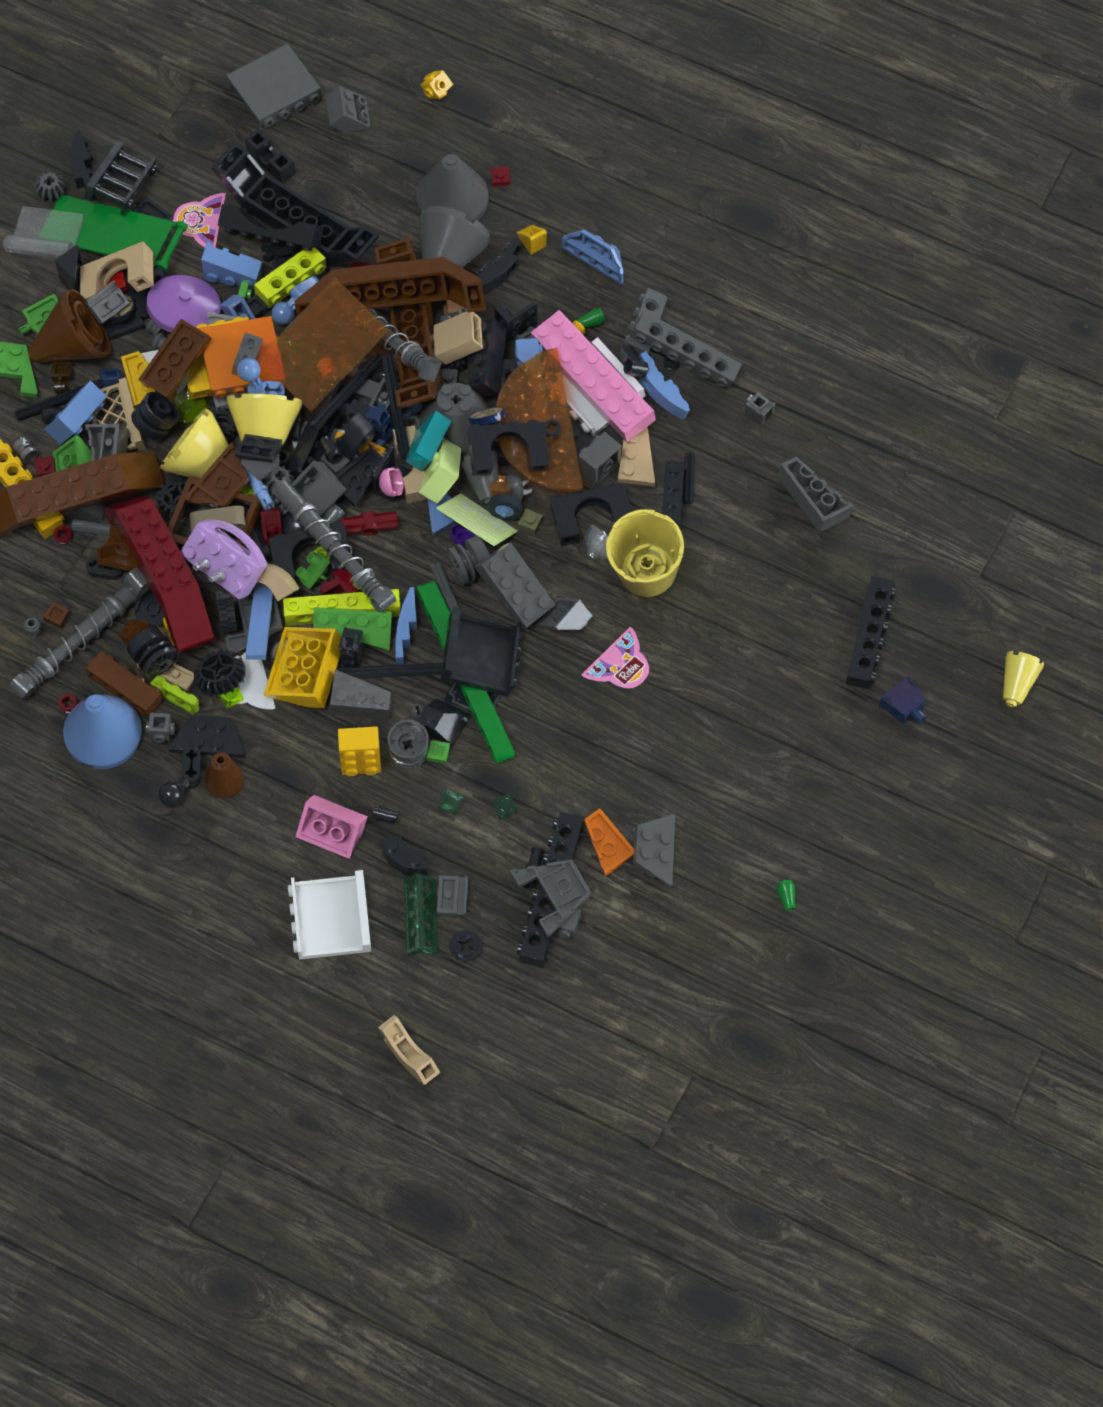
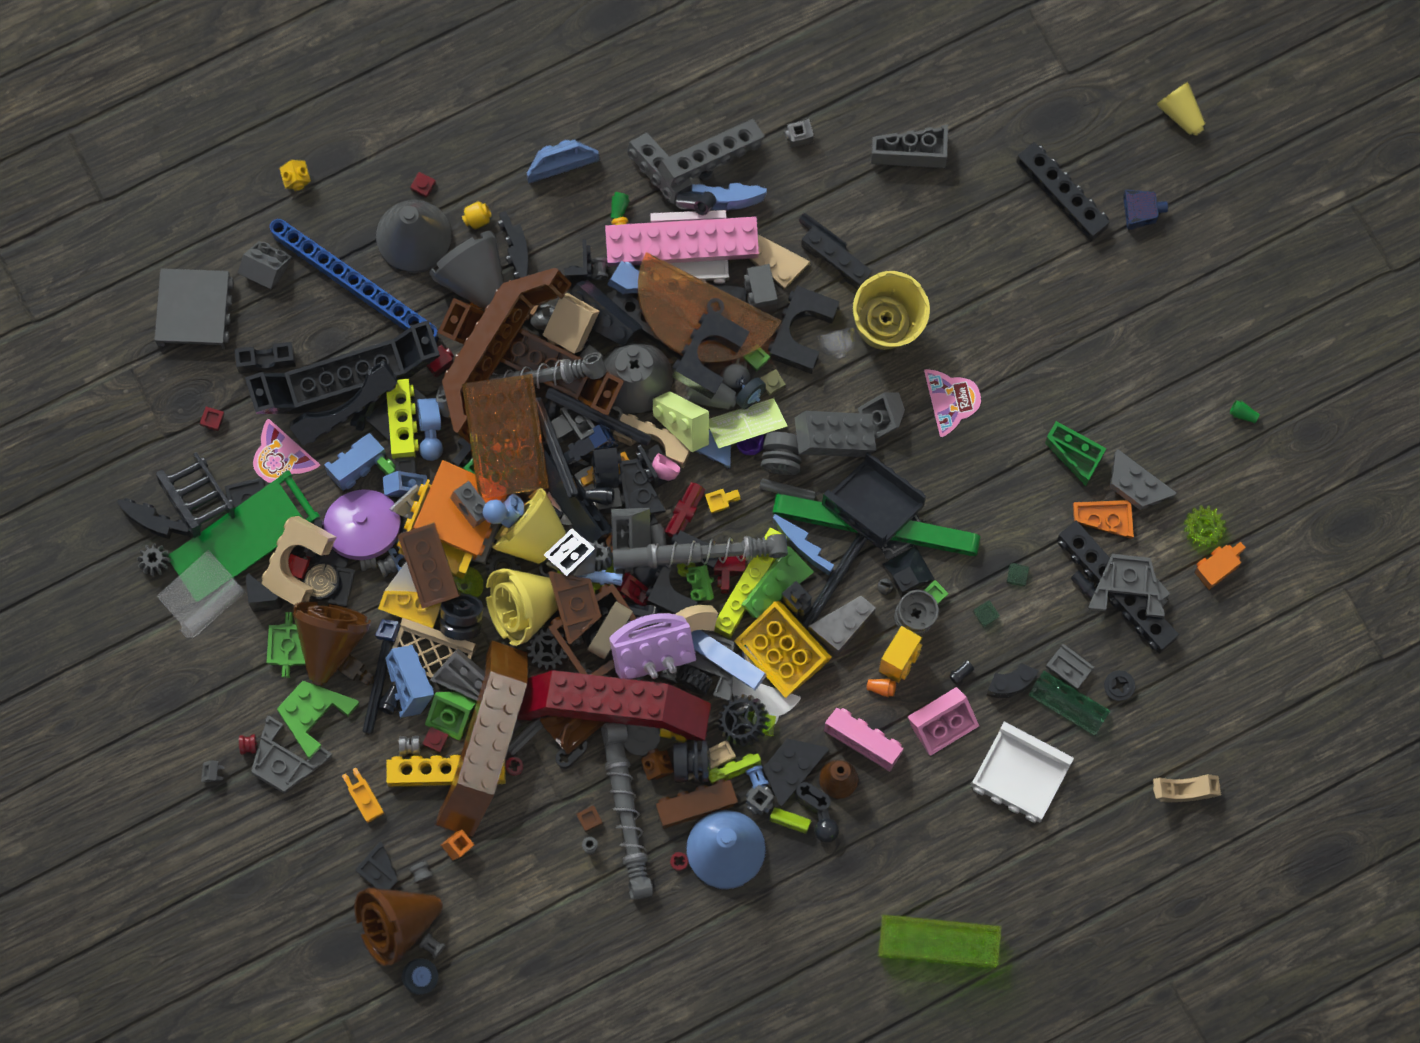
camera: 55 degrees left, 10 degrees up
dark grey plate [85,281,129,324] -> none
teal slope [406,411,451,471] -> none
clear blue tile [468,407,506,425] -> none
clear orange tile [490,475,511,496] -> none
yellow slope [517,225,547,254] -> none
none -> dark red plate [200,406,225,431]
none -> blue beam [270,219,438,343]
none -> yellow head [462,202,492,229]
none -> yellow plate [705,489,741,514]
none -> bright green plate [743,344,770,372]
none -> medium blue bush [746,765,769,789]
none -> lime slope [770,807,811,833]
none -> bright pink slope [824,708,903,771]
none -> orange cone [867,679,896,698]
none -> clear neon green brick [878,914,1001,969]
none -> green wedge [1045,421,1107,486]
none -> clear neon green gear [1184,505,1226,547]
none -> orange hinge [1195,542,1246,590]

